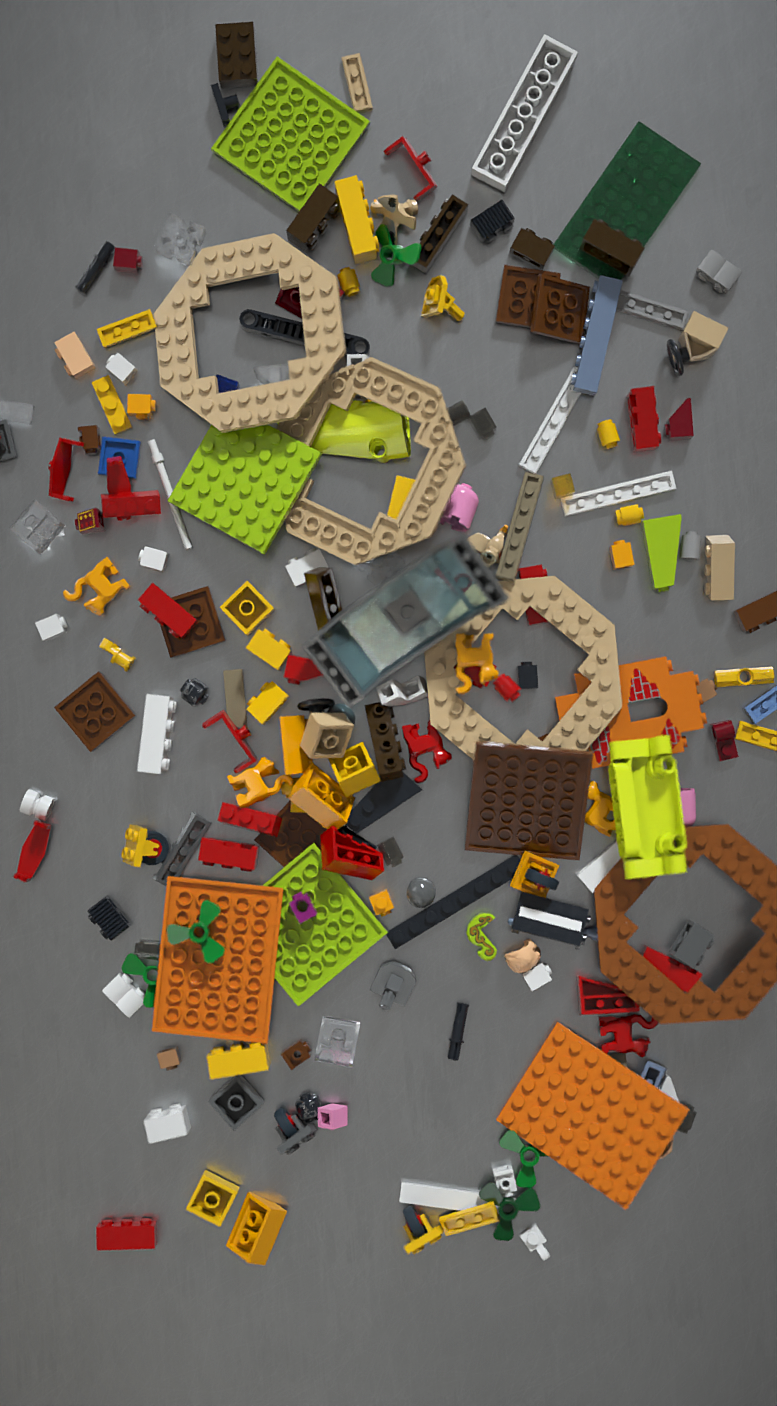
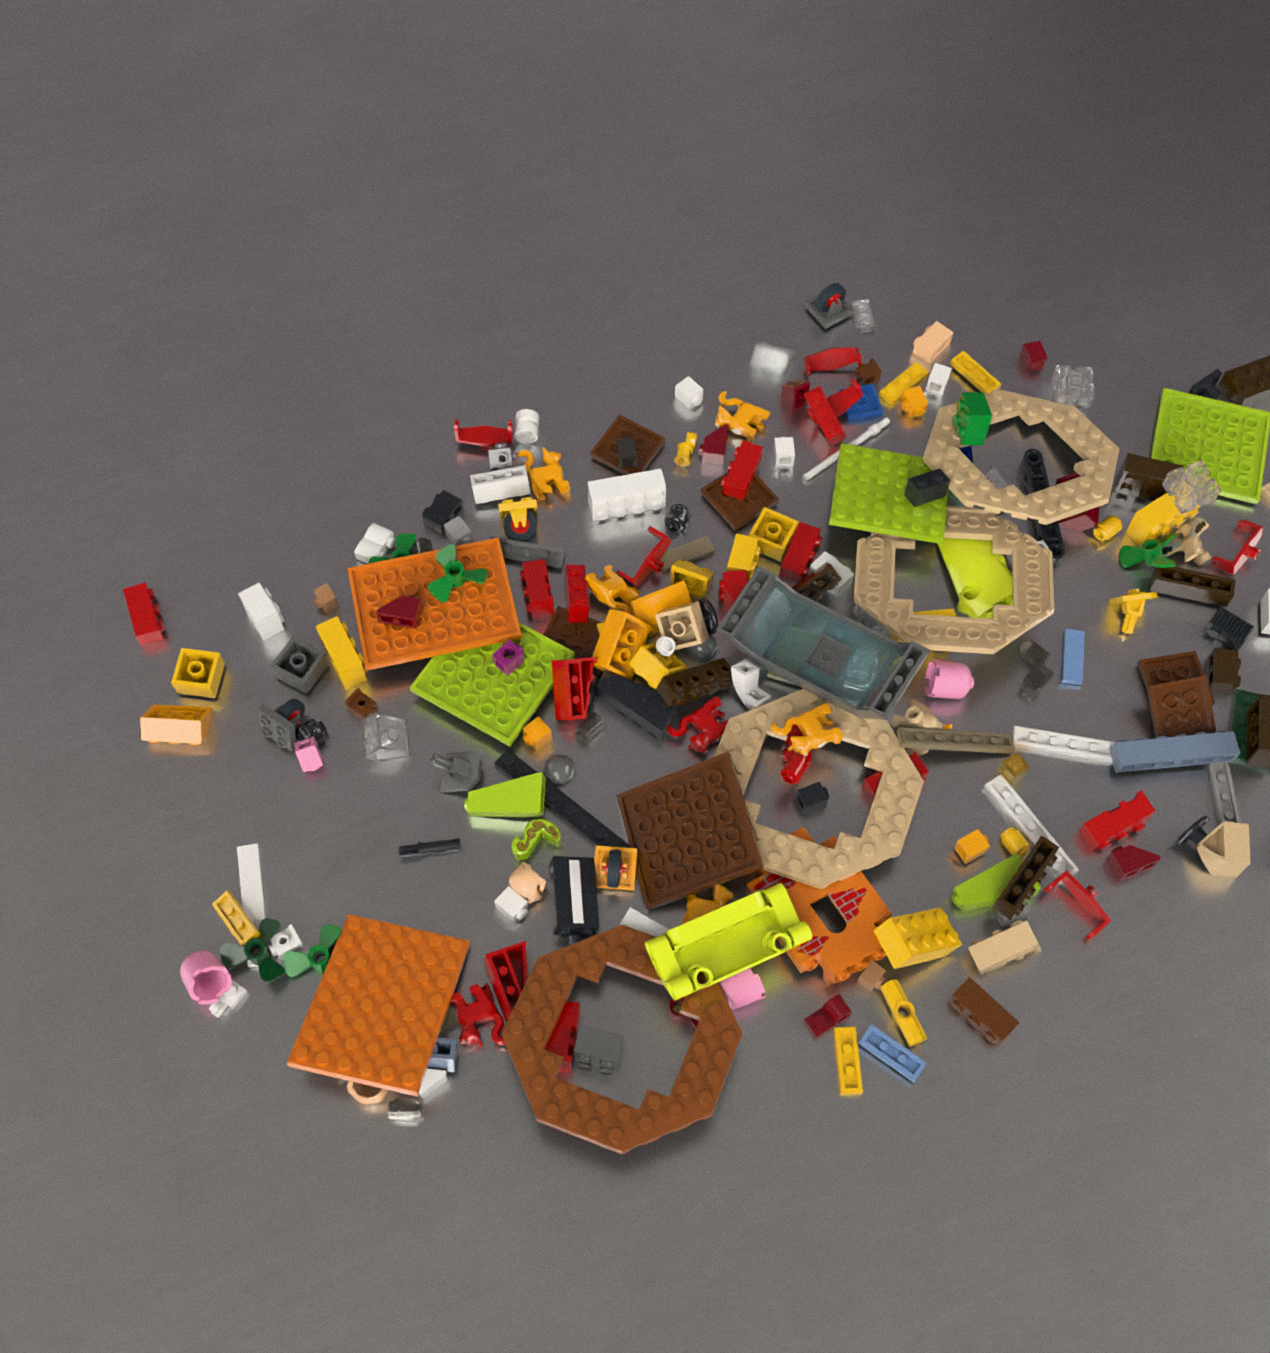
camera: 65 degrees right, 25 degrees down
black axle [75,241,115,294] -> none
yellow plate [403,1206,444,1255] -> none
yellow brick [597,419,620,449] -> none
none -> bright pink cylinder [180,950,232,1004]
none -> dark red slope [376,596,423,629]
none -> light grey brick [444,516,473,546]
none -> lime slope [464,772,546,817]
none -> white brick [470,465,531,504]
none -> flat silver brick [488,442,515,470]
none -> light orange animal [518,447,570,503]
none -> clear smoke brick [616,438,638,469]
none -> white plate [656,636,675,656]
none -> dark red slope [699,425,729,465]
none -> red brick [779,522,823,583]
none -> yellow brick [873,907,962,969]
none -> black brick [904,468,951,507]
none -> green brick [952,392,992,445]
none -> dark brown brick [992,835,1060,920]
none -> red piece [1043,870,1111,940]
none -> medium blue tile [1061,628,1085,685]
none -> clear brick [1162,460,1221,514]

